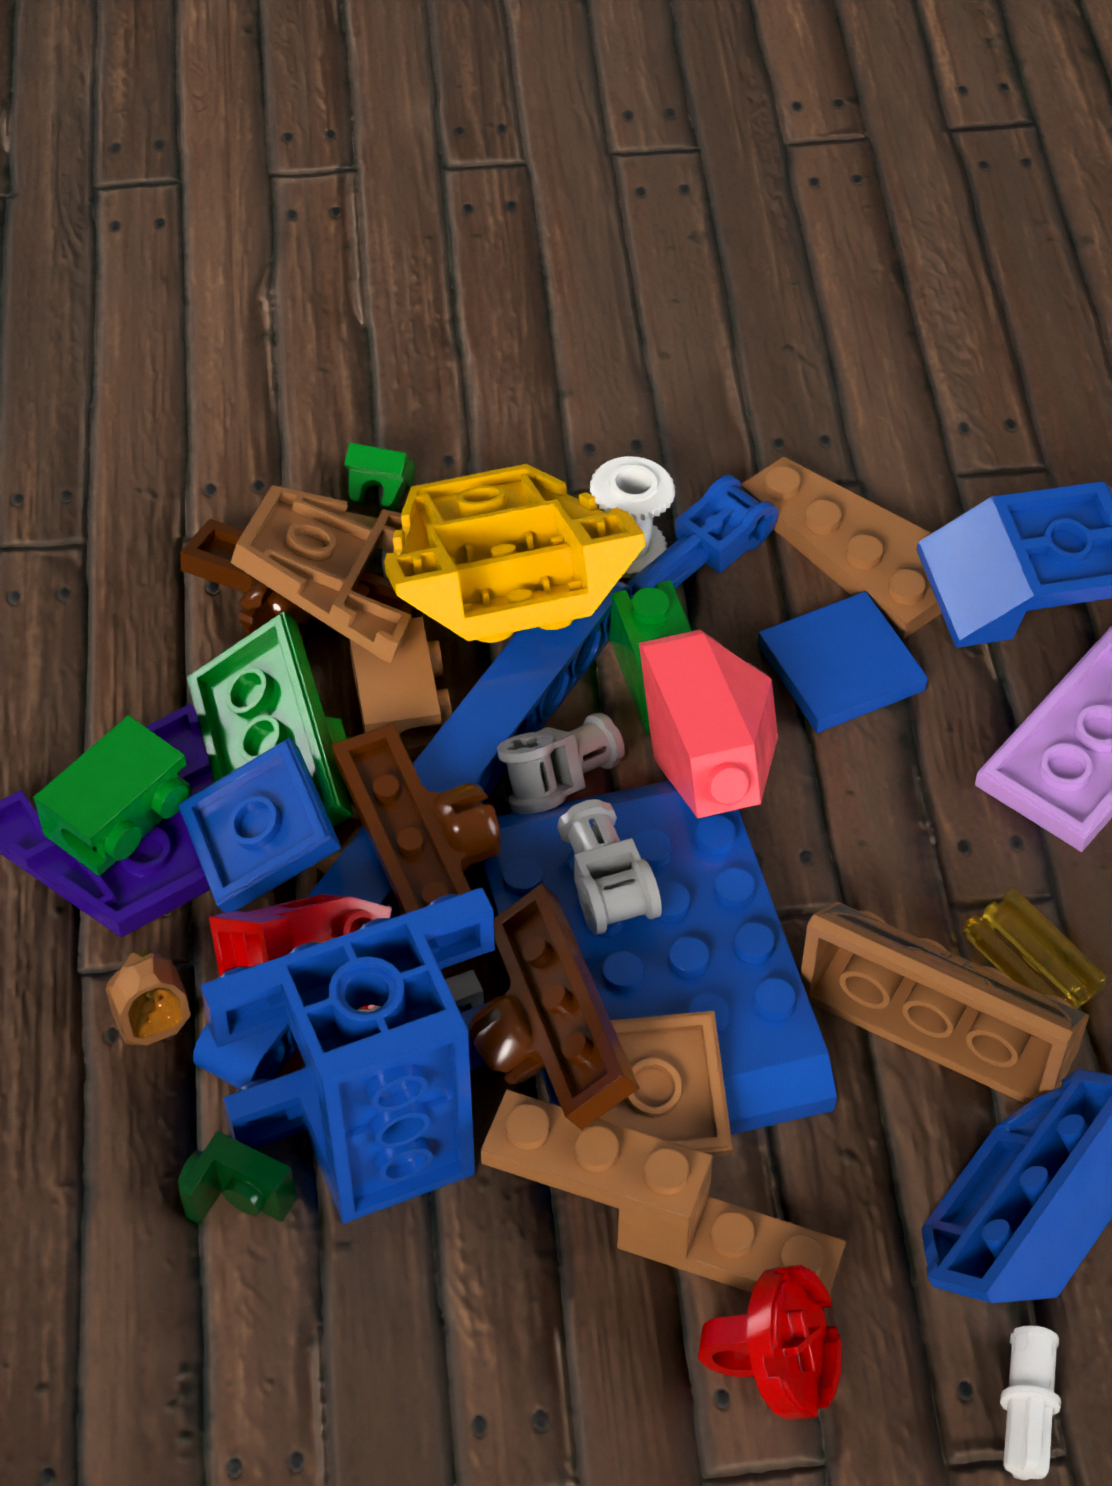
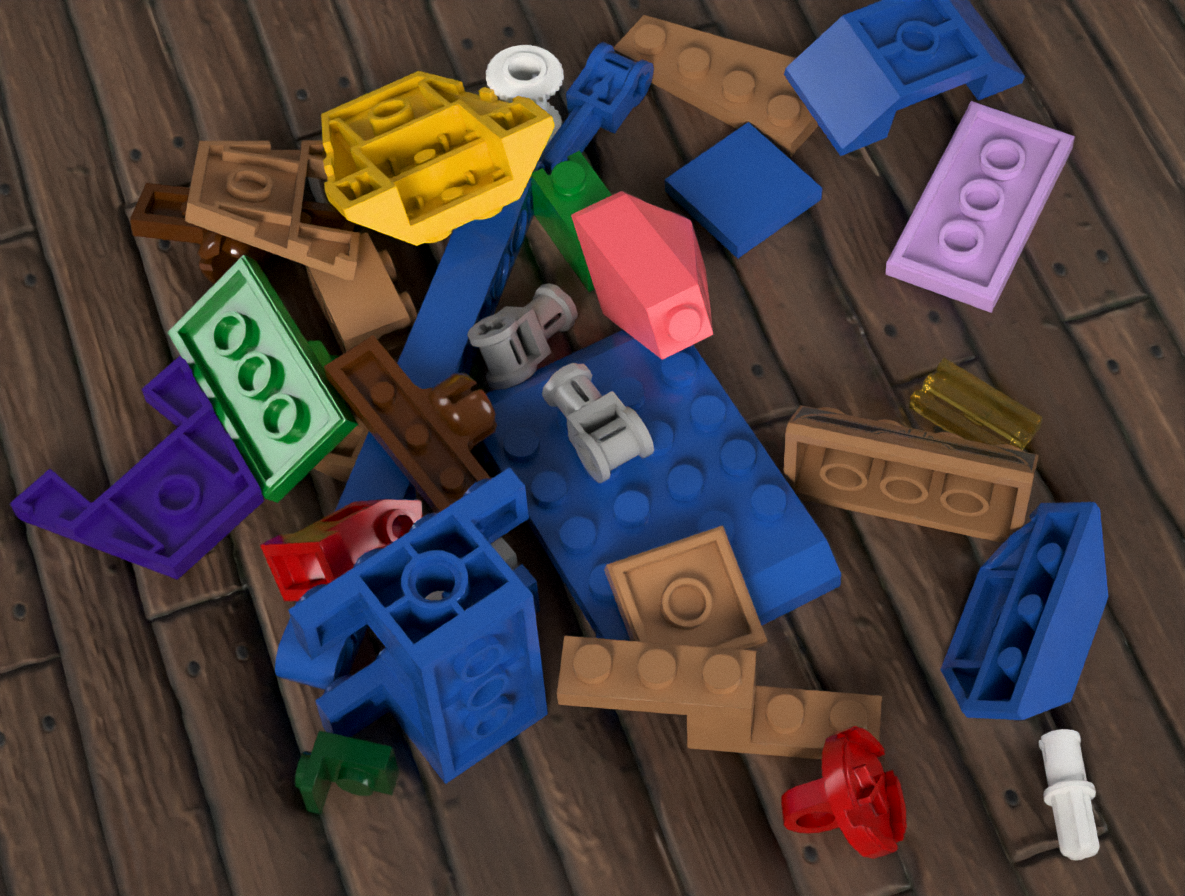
camera: 10 degrees left, 5 degrees up
green brick [34,715,192,876] -> none
medium nougat rock [105,950,191,1046] -> none
blue tile [179,738,342,913] -> none
green tile [344,442,417,511] -> none
reddish brown plate [468,883,639,1130] -> none

